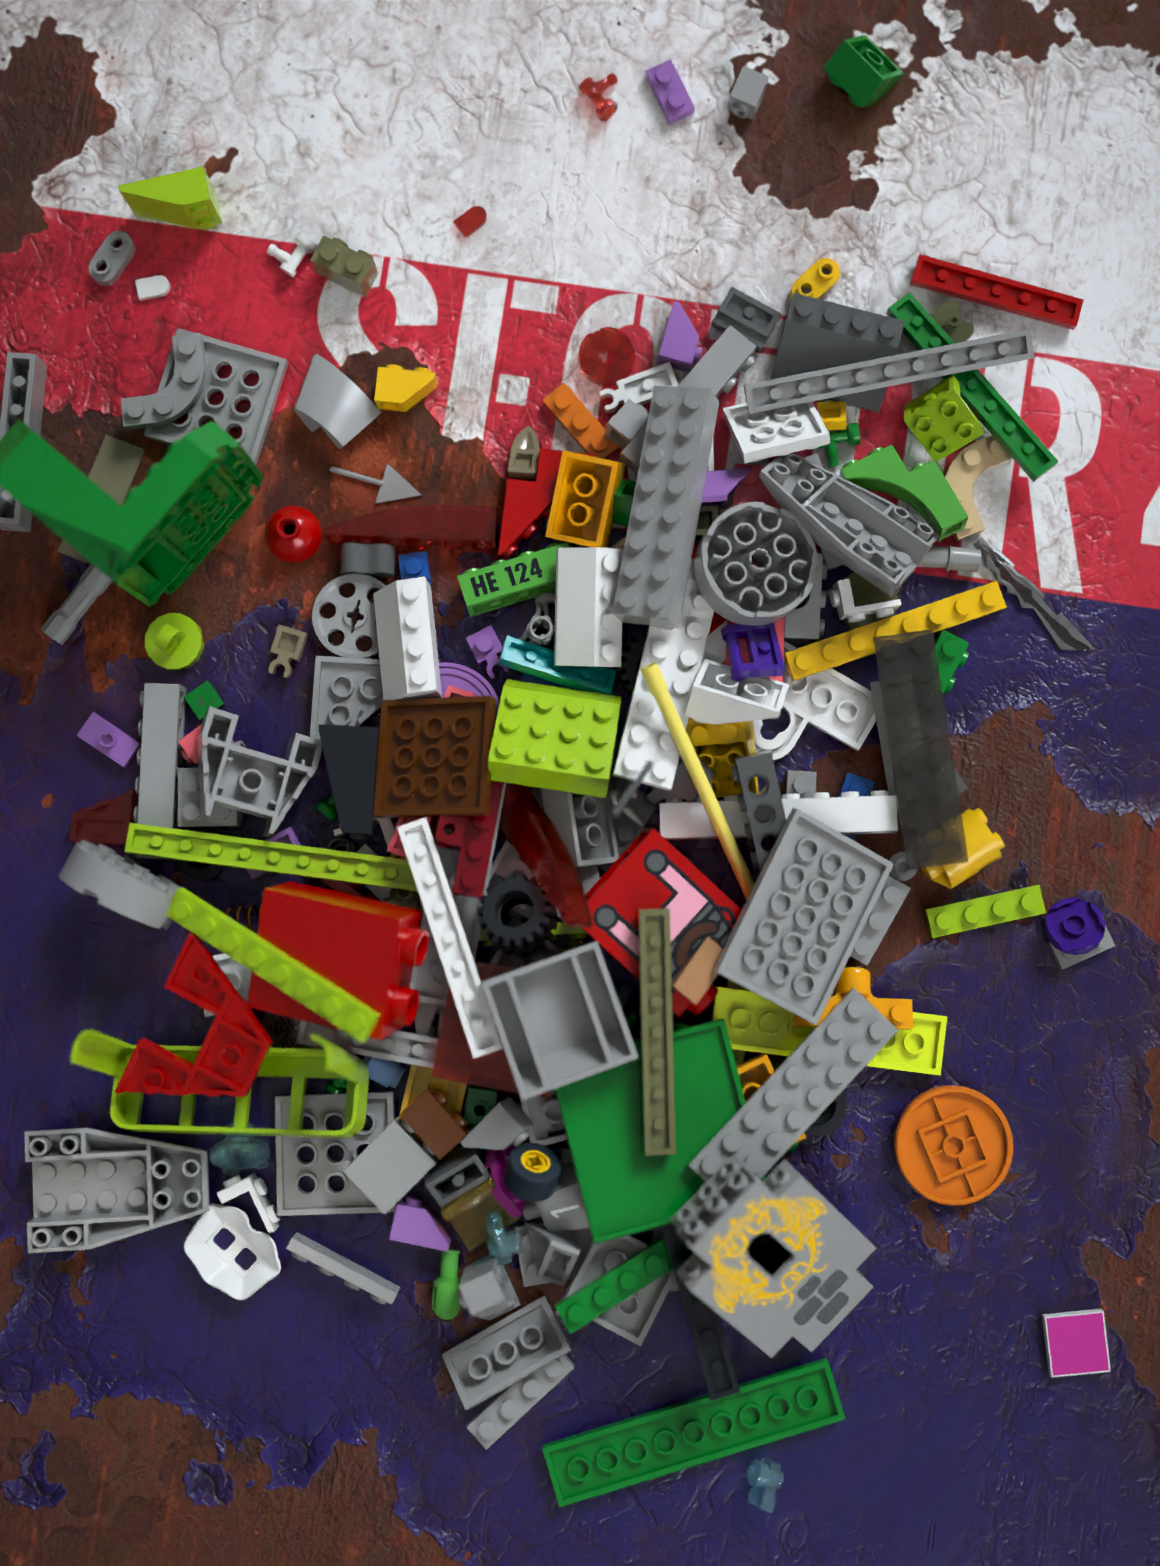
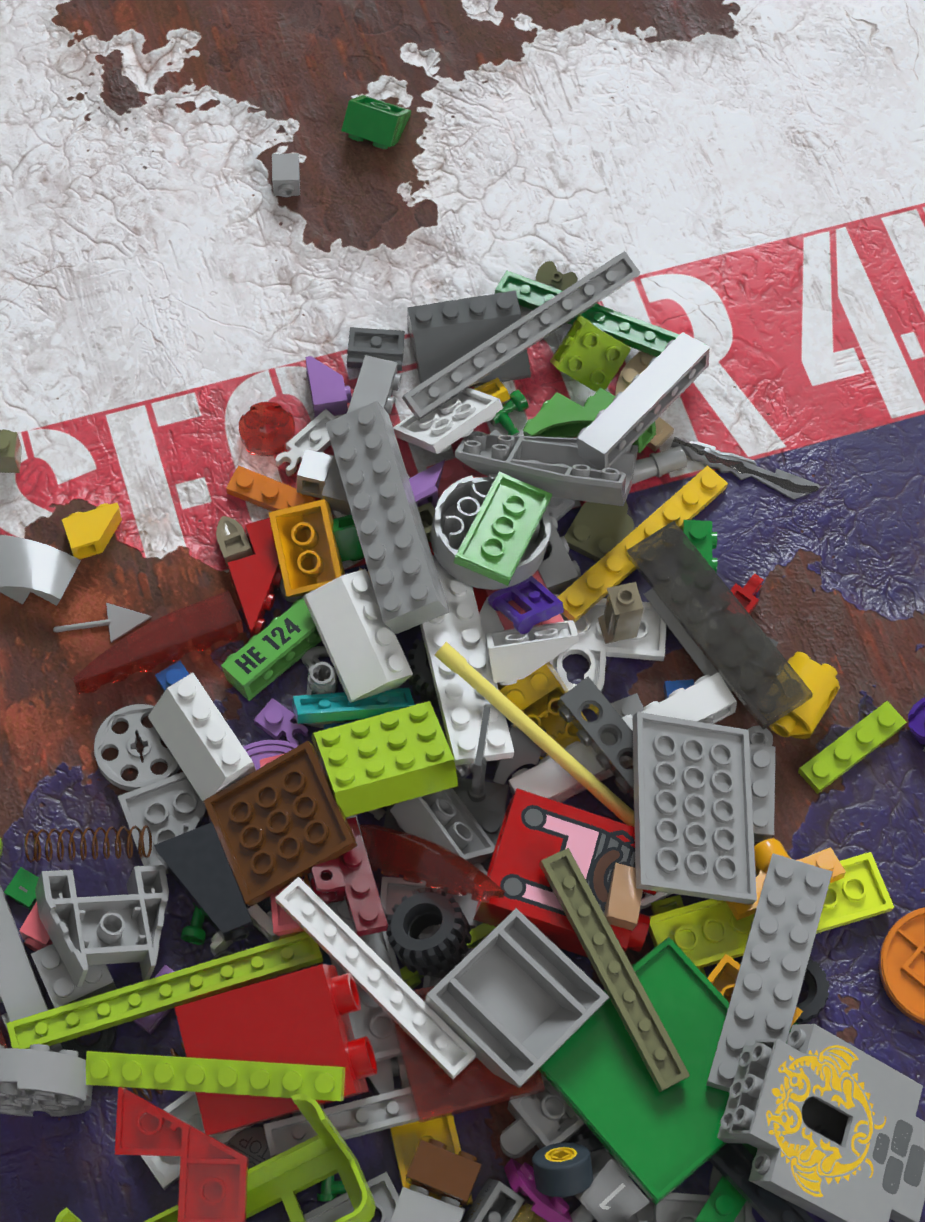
camera: 30 degrees left, 20 degrees down
red piece [264,505,322,563] -> none
dark tan plate [269,625,308,679] -> none
dark grey axle [340,543,396,578] -> none
medium blue brick [364,1056,406,1089] -> none
clear red piece [453,206,487,239] -> none
light grey slope [460,1097,534,1150] -> none
green brick [464,1084,499,1130] -> none
clear red piece [579,73,618,122] -> none
medium lavender plate [645,59,695,125] -> none
yellow plate [790,258,840,299] -> none
white bracket [830,579,901,623] -> none
red plate [910,254,1084,330] -> none
none -> reddish brown piece [24,825,152,863]
none -> tile [453,472,552,586]
none -> brick [577,332,710,470]
none -> dark tan window [598,582,644,644]
none -> red plate [718,573,764,623]

